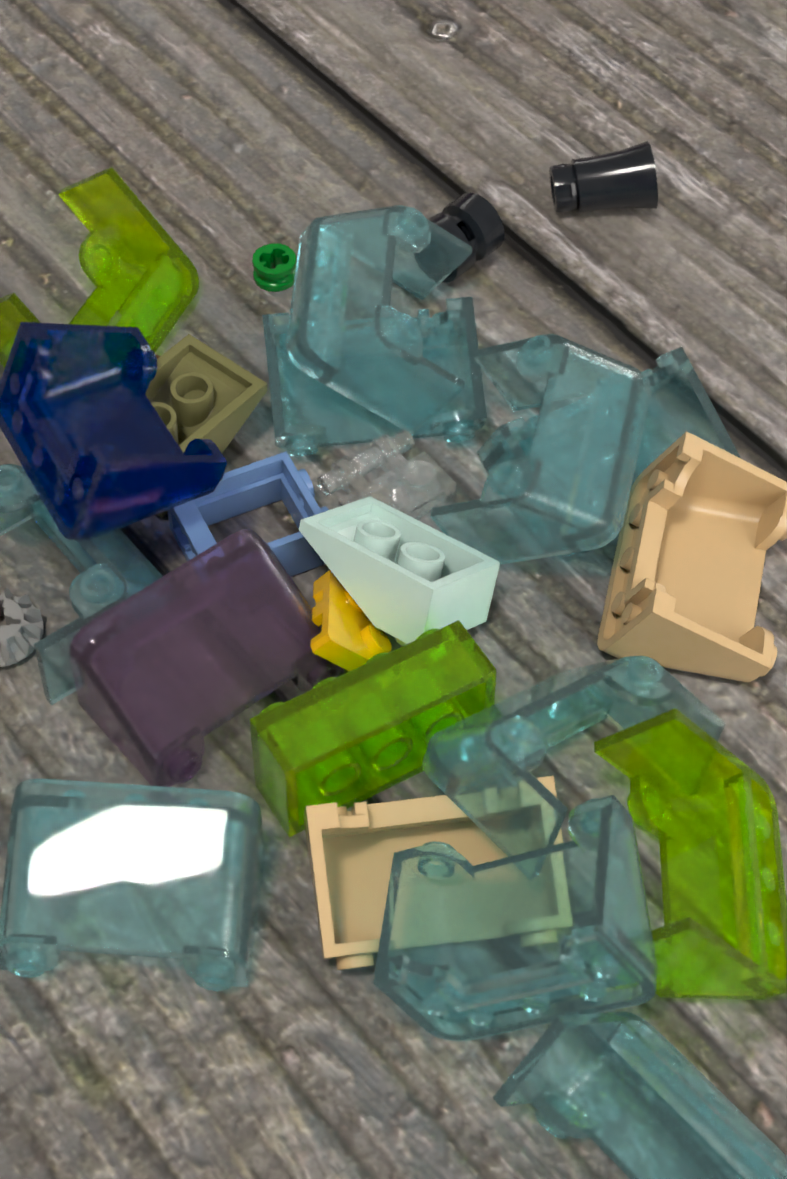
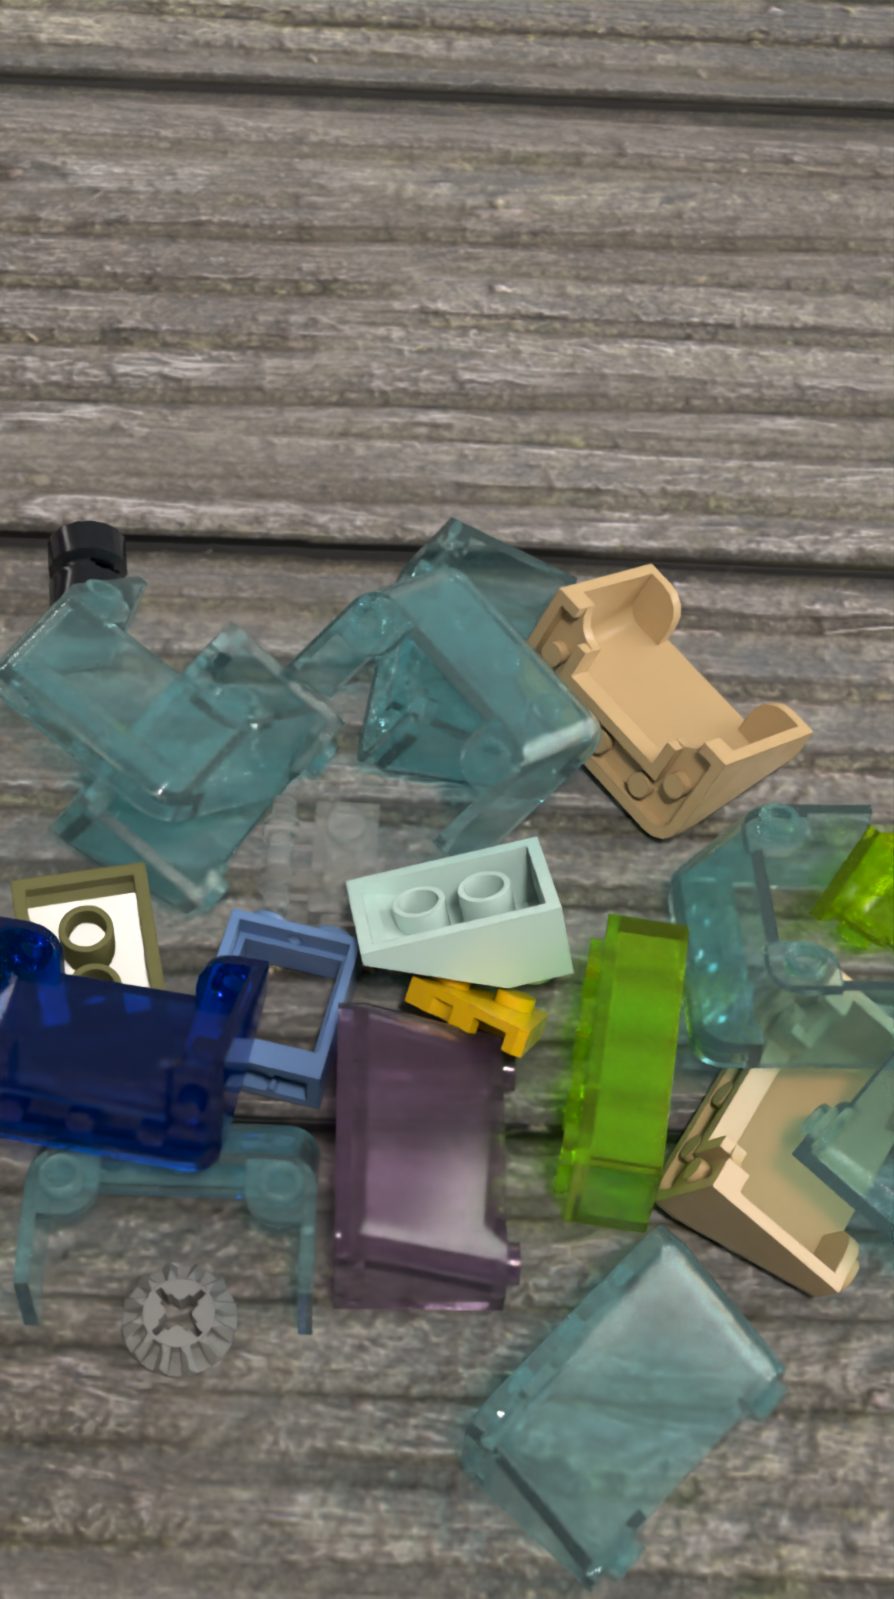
camera: 55 degrees left, 5 degrees up
black plant [549,141,658,213] -> none

